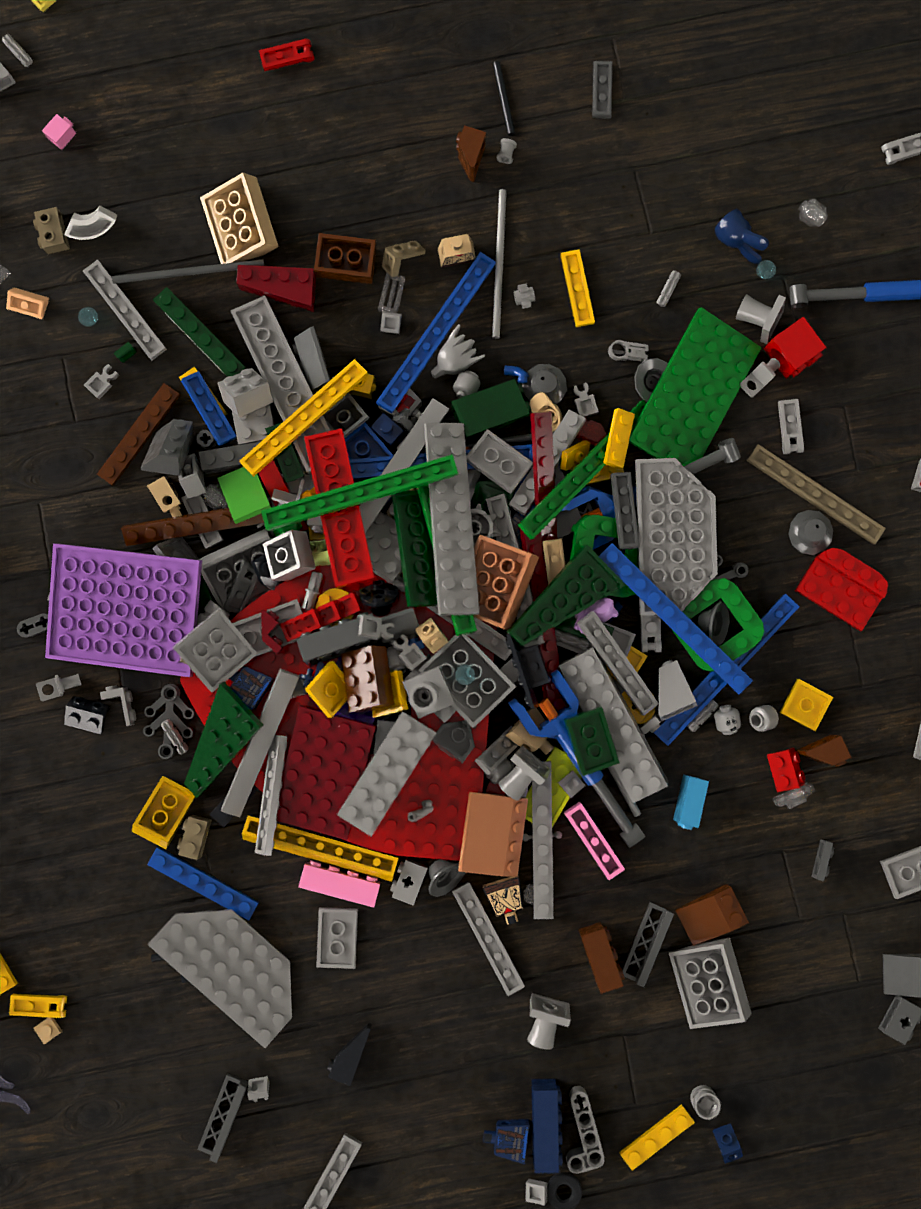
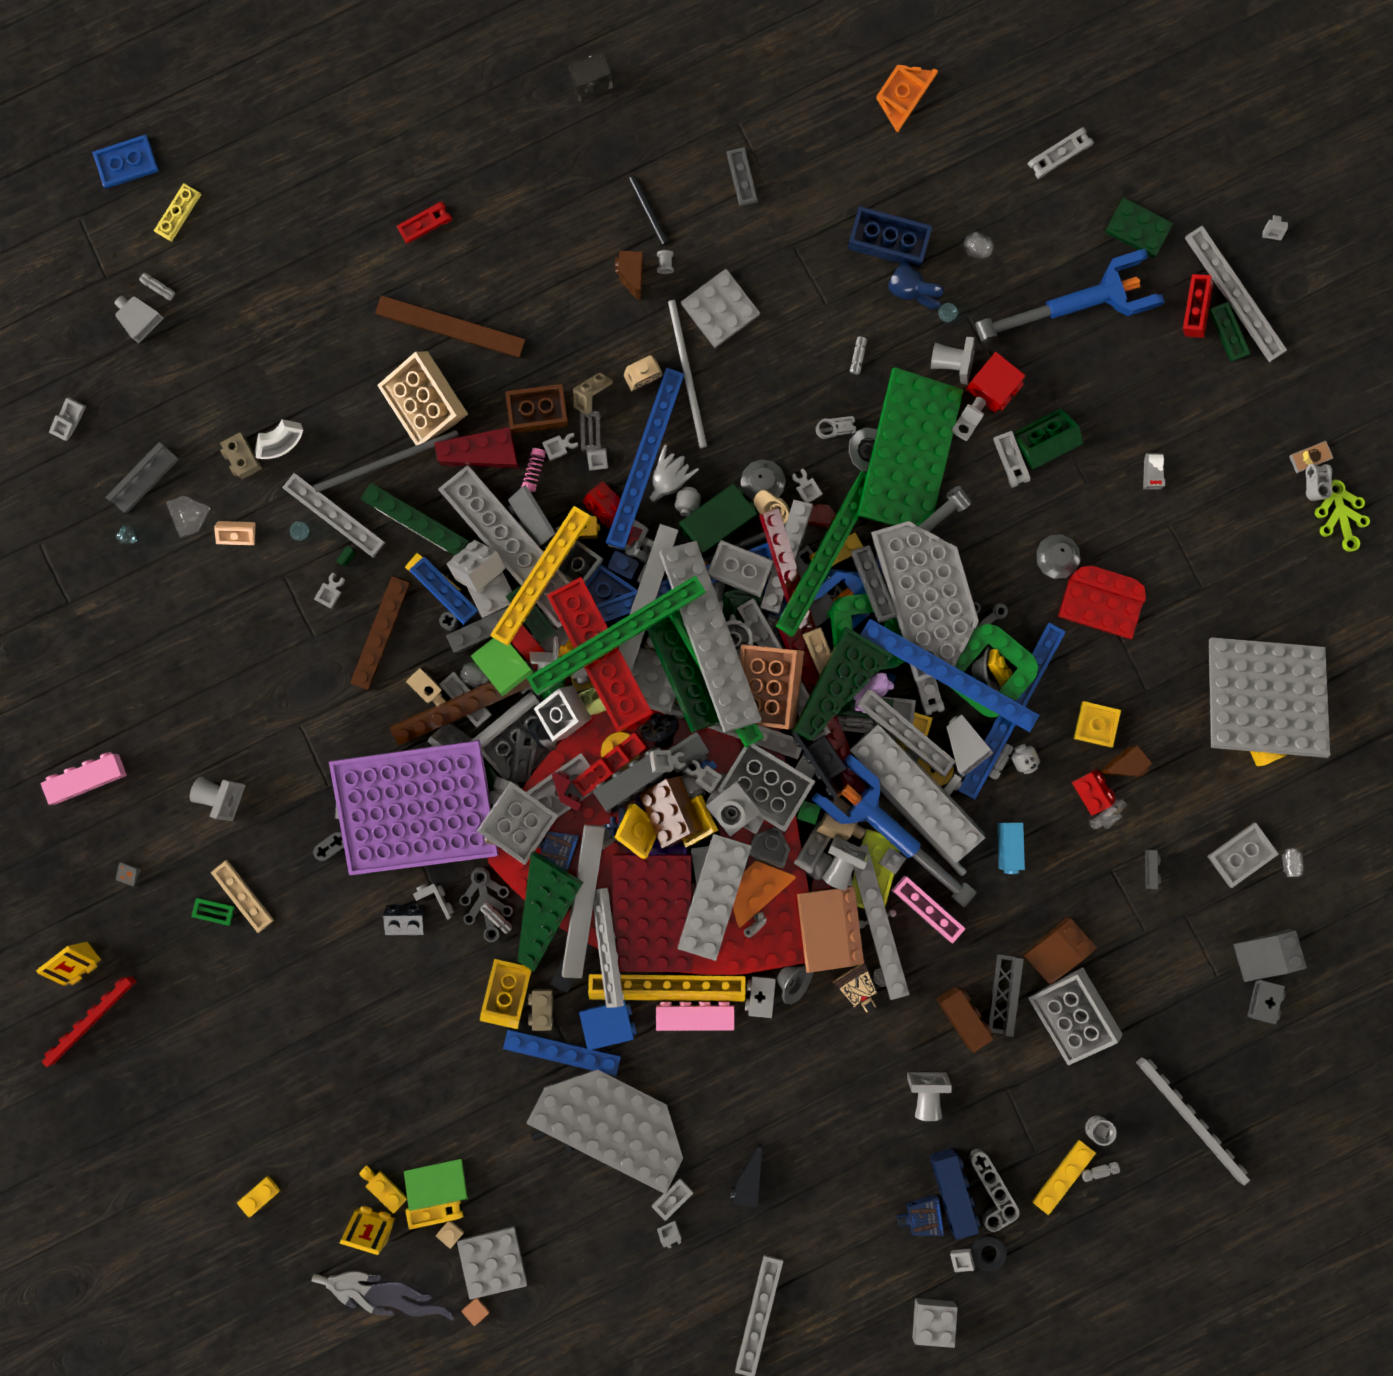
camera: 20 degrees left, 0 degrees up
light grey bracket [36,674,81,701] -> none
bright pink brick [42,114,76,150] -> none
dark grey slope [141,419,194,476] -> none
light grey brick [178,453,206,498] -> none
dark grey fence [197,1073,248,1163] -> none
light grey axle [301,571,323,610] -> none
light grey tile [316,907,358,969] -> none
tan brick [415,618,449,654] -> none
light grey plate [452,882,525,996] -> none
clear light blue plate [455,665,475,685] -> none
blue arm [504,365,529,384] -> none
light grey gear [514,283,535,309] -> none
yellow plate [560,249,595,328] -> none
yellow plate [560,440,590,471] -> none
dark green plate [564,706,620,776] -> none
yellow plate [603,408,635,469] -> none
dark blue bracket [713,1124,743,1163] -> none
dark tan tile [747,444,886,545] -> none
light grey head [749,705,779,732] -> none
none -> reddish brown tile [375,296,525,359]
none -> bright green tile [404,1159,468,1211]
none -> light grey plate [457,1226,527,1299]
none -> nougat tile [462,1298,490,1326]
none -> bright pink piece [522,448,546,492]
none -> light grey plate [542,433,578,461]
none -> blue brick [579,1000,637,1050]
none -> red bracket [583,481,621,528]
none -> light grey plate [652,1178,693,1221]
none -> light grey plate [681,269,760,348]
none -> orange wing [733,860,796,928]
none -> green brick [796,801,821,825]
none -> dark blue brick [847,206,932,269]
none -> orange wing [876,65,938,132]
none -> yellow plate [987,649,1013,688]
none -> dark green slope [1013,408,1083,469]
none -> light grey axle [1081,1162,1120,1182]
none -> light grey plate [1136,1057,1250,1185]

